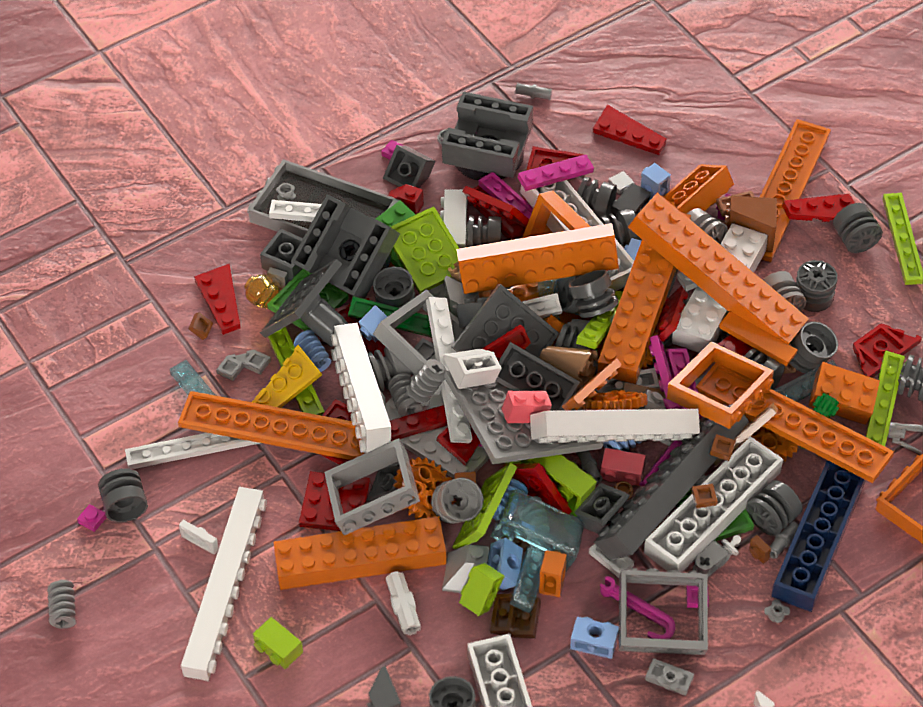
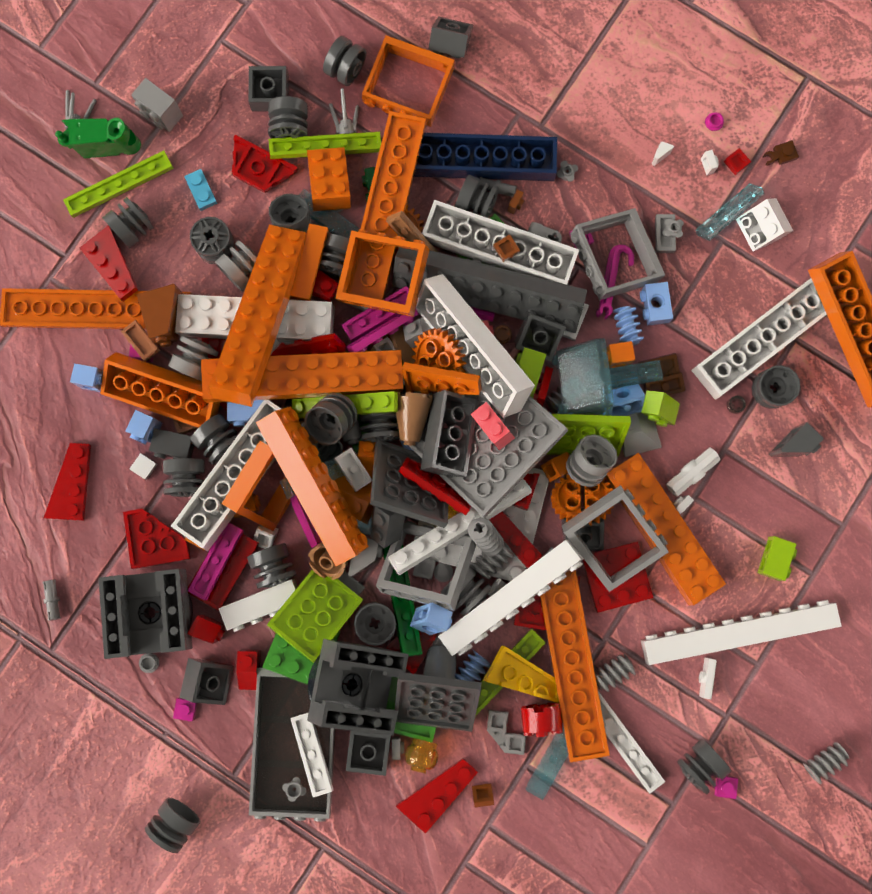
camera: 115 degrees left, 30 degrees up
white slope [443,349,501,389] -> none
red wing [462,186,529,227] -> none
dark pink plate [518,154,594,191] -> none
dark orange plate [709,434,736,461] -> none
white plate [721,535,741,556] -> none
green gear [813,393,839,419] -> none
none -> light blue brick [70,363,103,392]
none -> dark grey wheel [145,797,201,853]
none -> medium azure plate [184,169,218,211]
none -> red slope [187,615,226,644]
none -> red brick [521,703,563,737]
none -> light grey piece [595,654,636,692]
none -> light blue piece [612,306,644,346]
none -> white plate [673,495,694,514]
none -> clear smoke bush [727,396,746,414]

